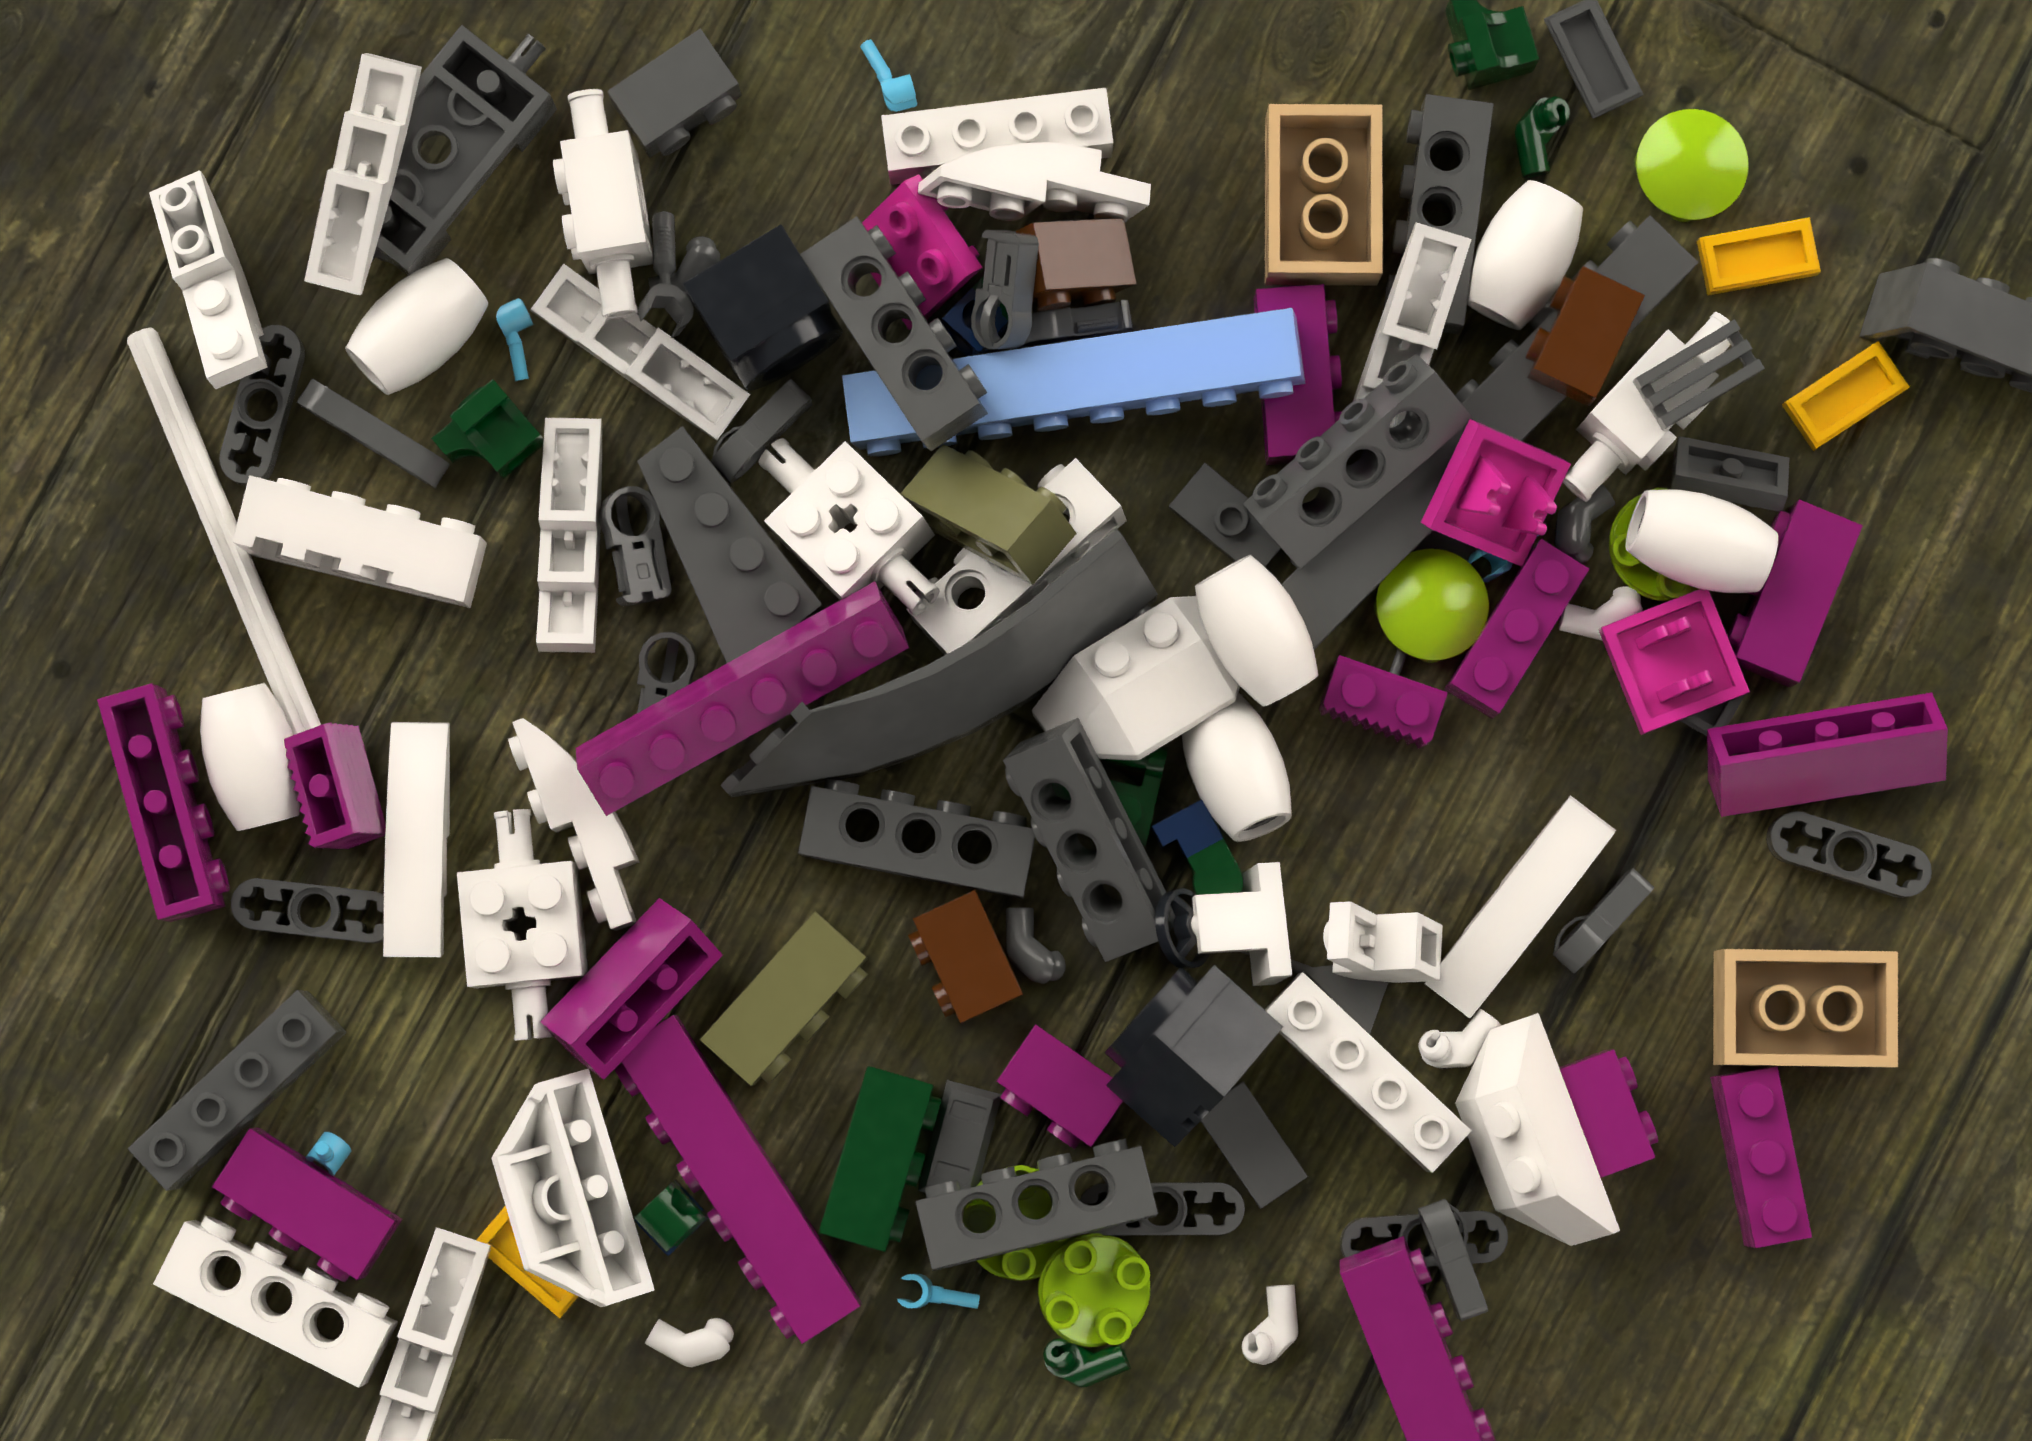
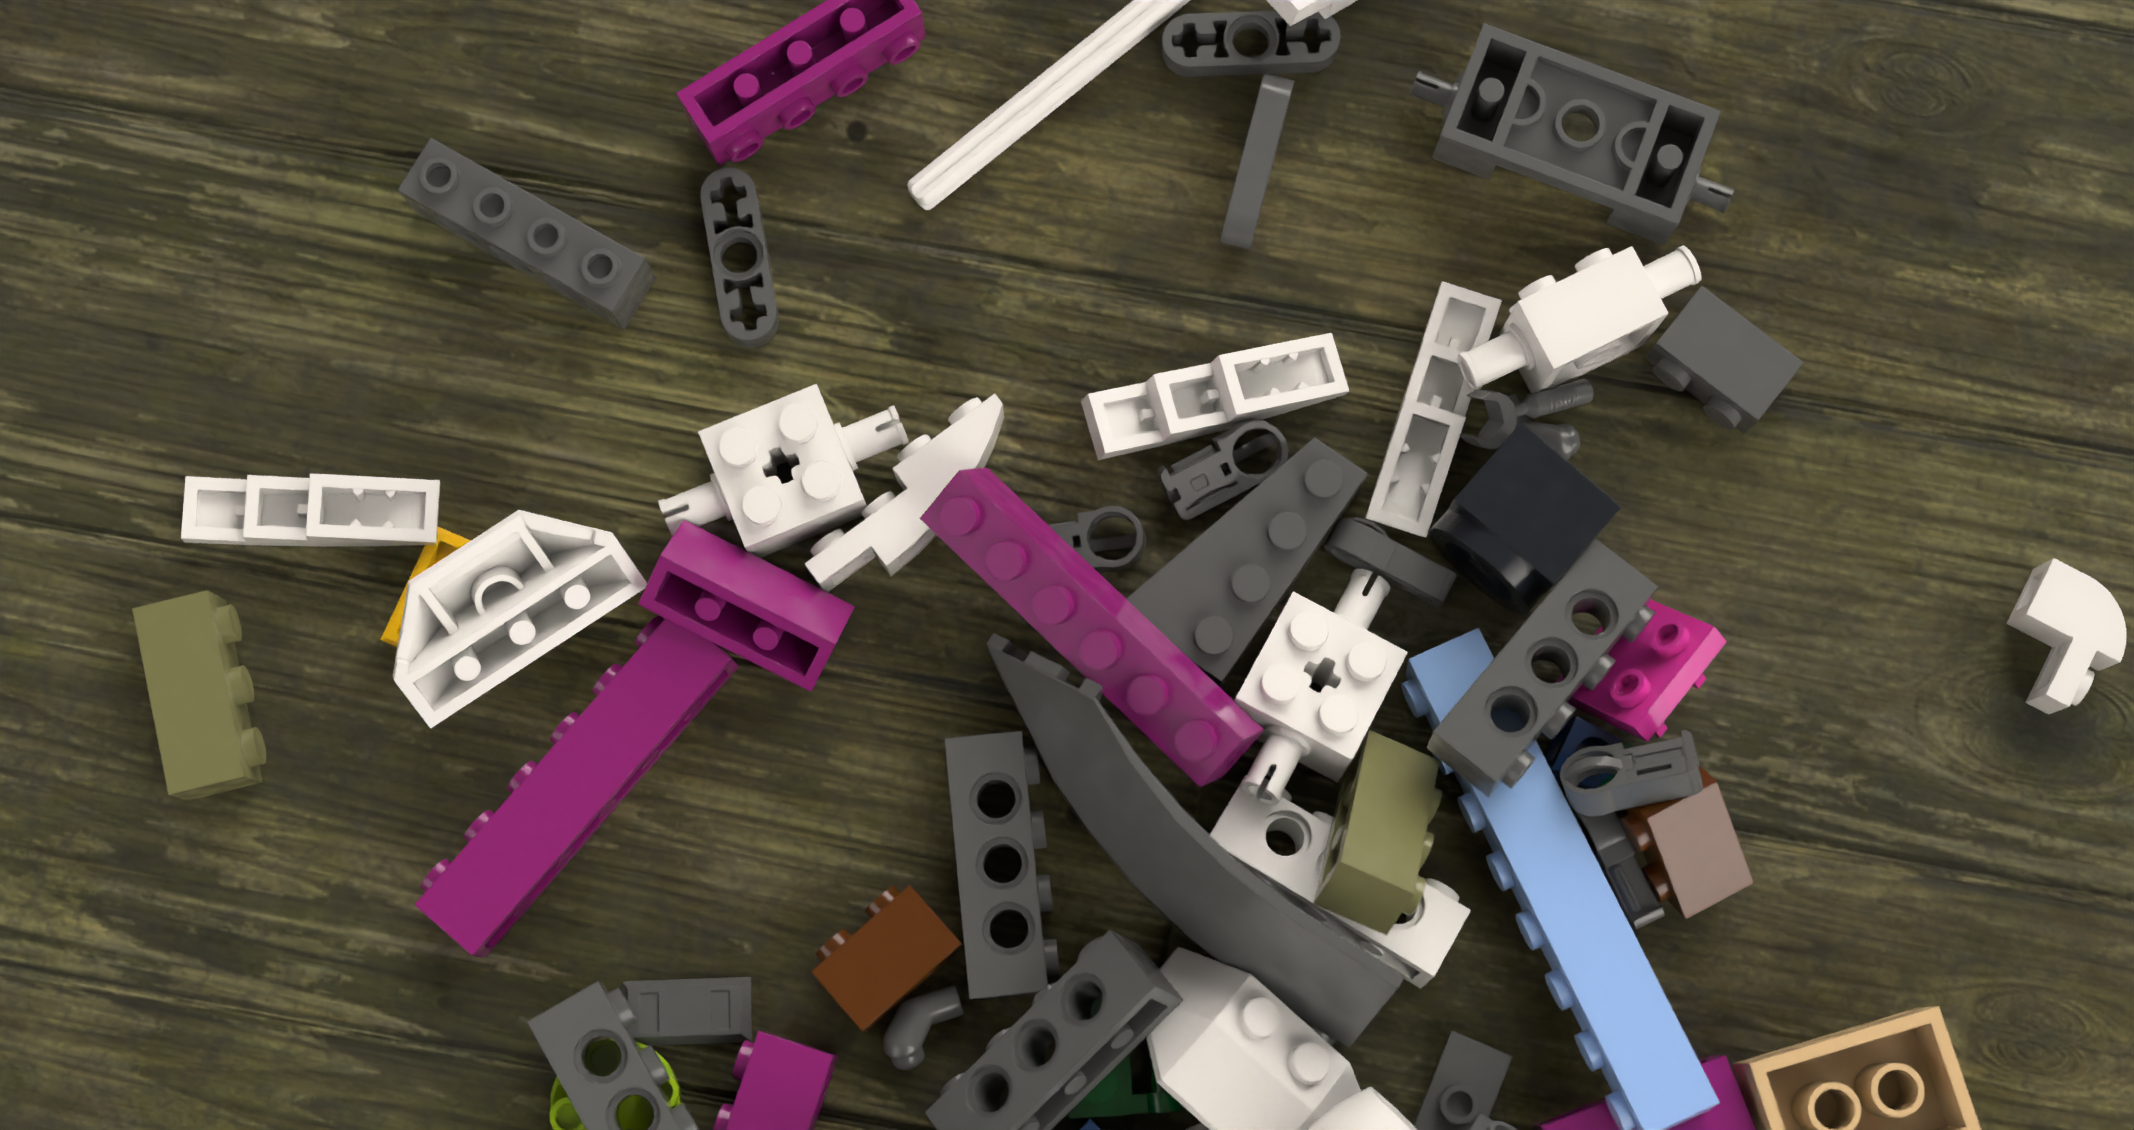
camera: 75 degrees right, 5 degrees down
white brick [153,1216,398,1388] -> none
white piece [200,683,301,831] -> none
magenta brick [212,1128,403,1282] -> none
white wedge [232,475,487,608] -> none
magenta brick [284,723,386,849] -> none
white slope [304,53,422,295] -> none
medium azure hand [305,1132,352,1176] -> none
white piece [345,258,488,395] -> none
white slope [383,722,450,957] -> none
dark green brick [431,379,544,479] -> none
medium azure hand [496,298,534,381] -> none
dark green leg [634,1179,709,1256] -> none
white arm [645,1318,734,1367] -> none
olive brick [700,911,868,1086] -> none
dark green brick [819,1066,942,1252] -> none
medium azure hand [860,39,917,112] -> none
white brick [881,88,1113,185] -> none
medium azure hand [897,1274,980,1309] -> none
white slope [918,142,1151,222] -> none

